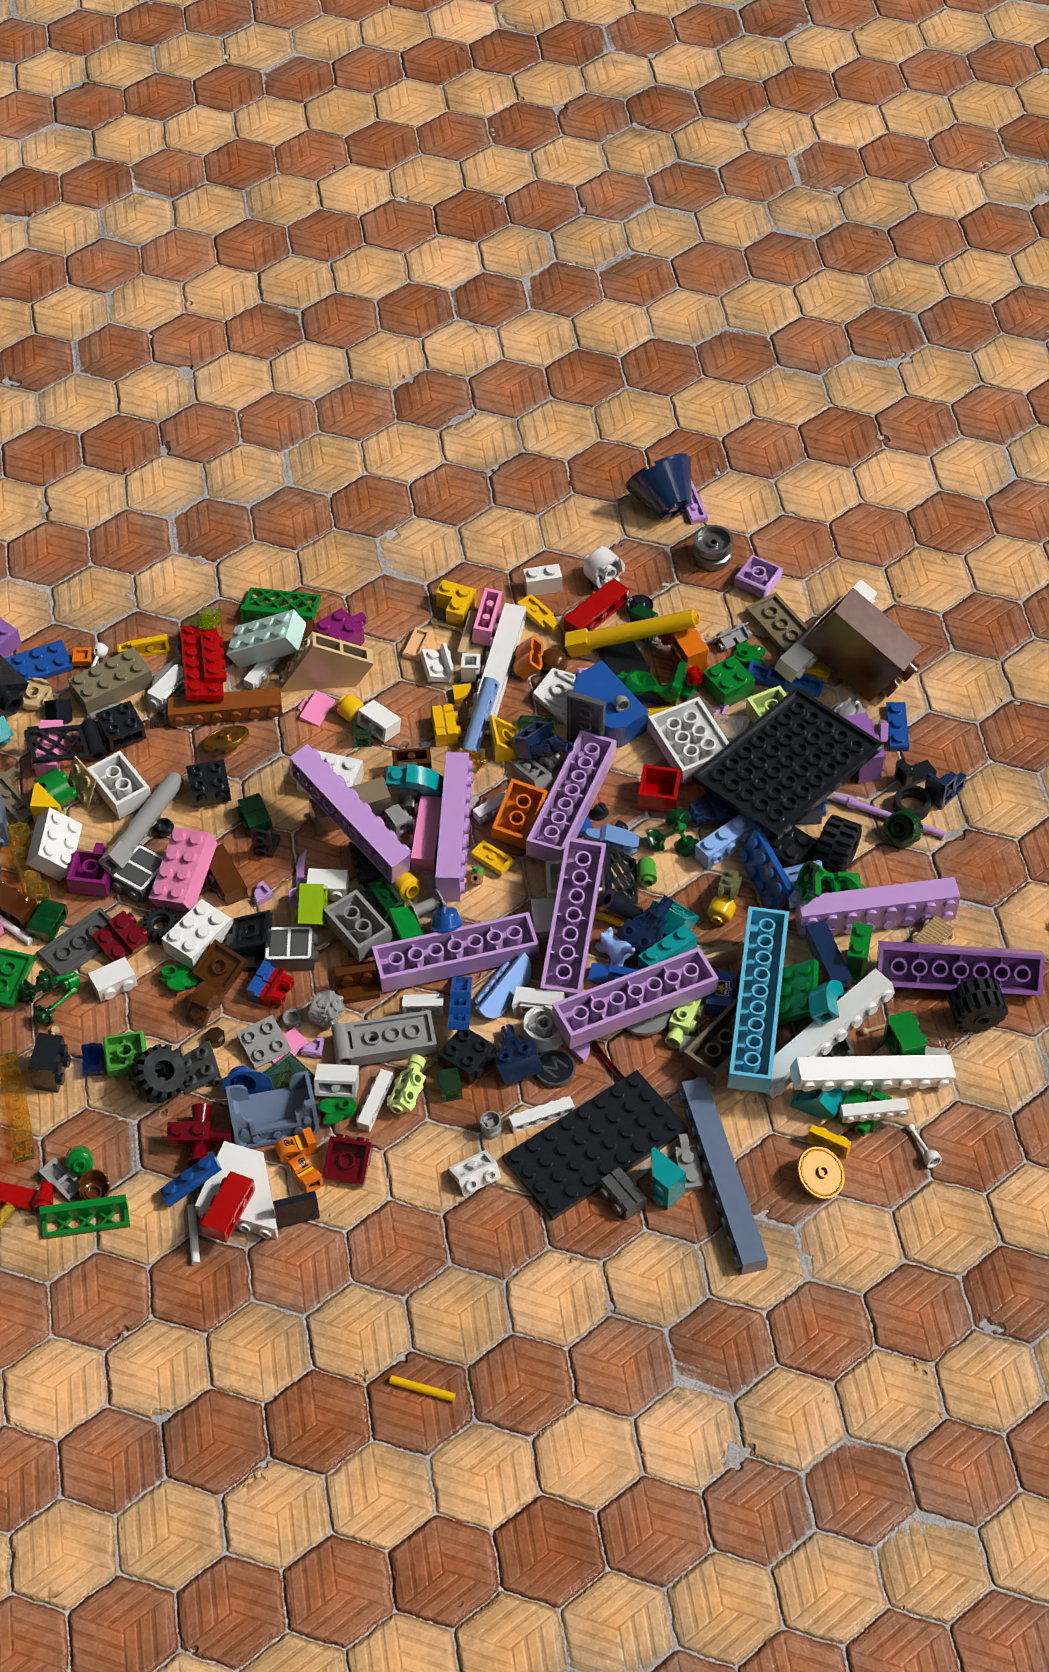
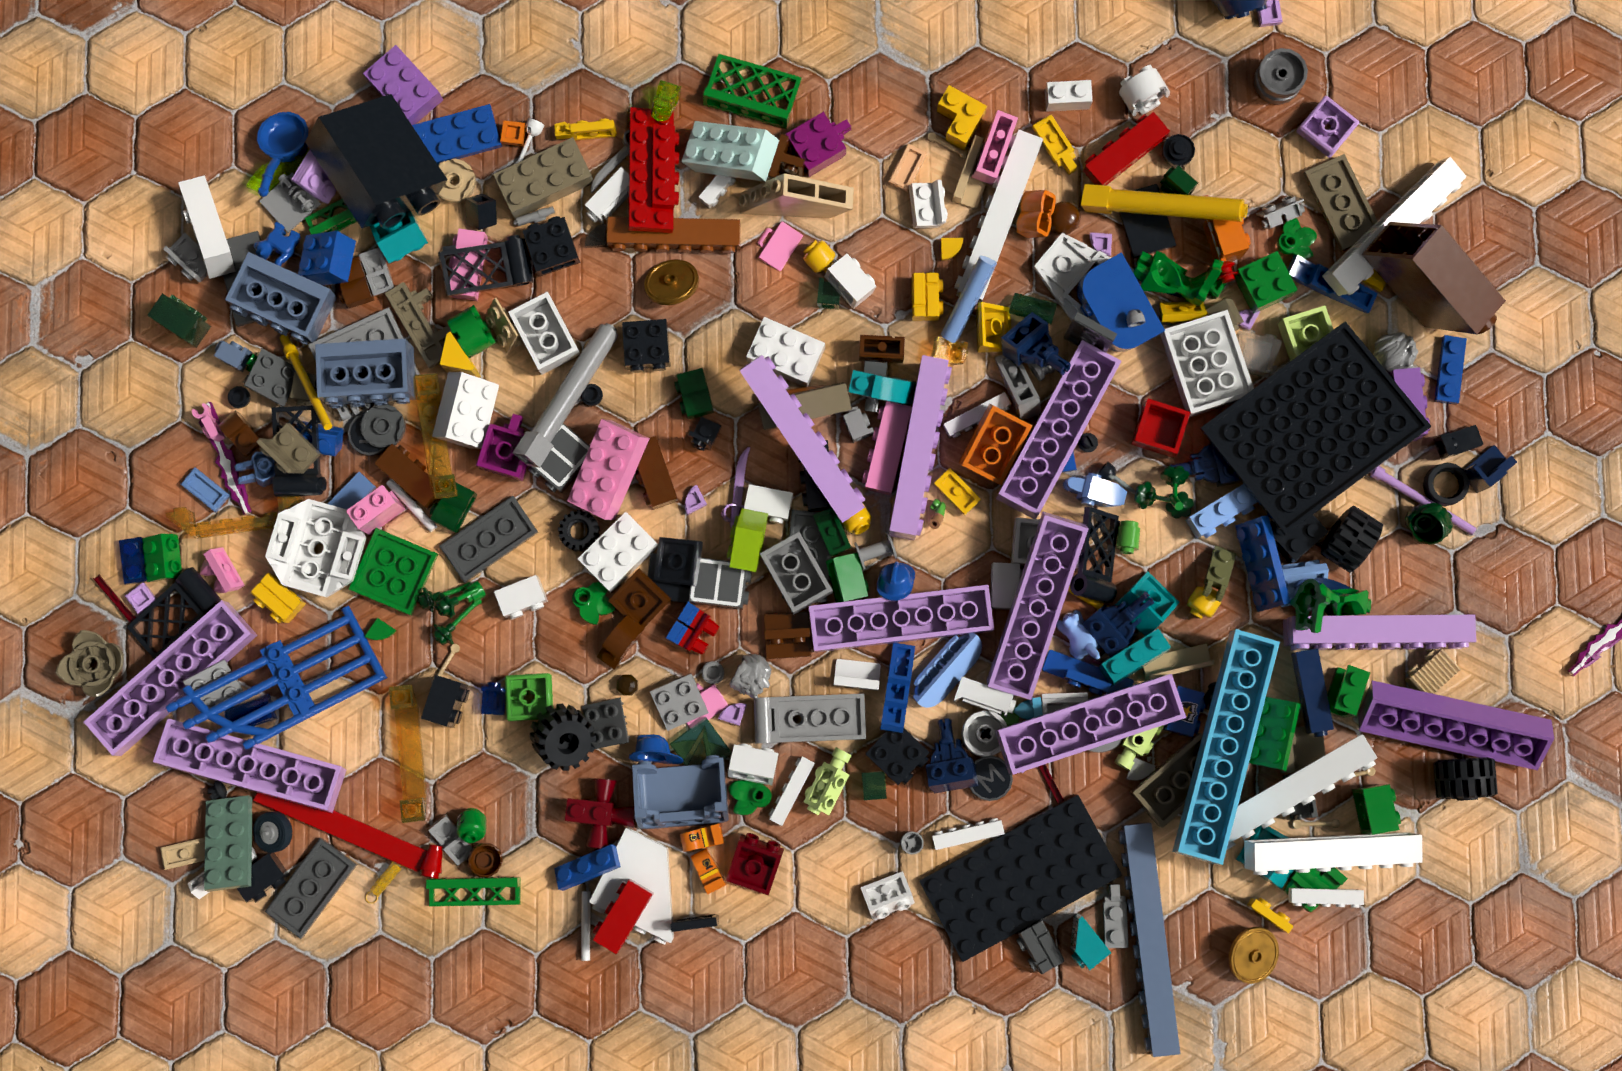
camera: 10 degrees right, 30 degrees up
dark red plate [91,910,149,963] -> none
white brick [461,653,481,682] -> none
teal arch [809,980,847,1025] -> none
lavender tile [879,720,889,742] -> none
white hinge [907,1124,942,1168] -> none

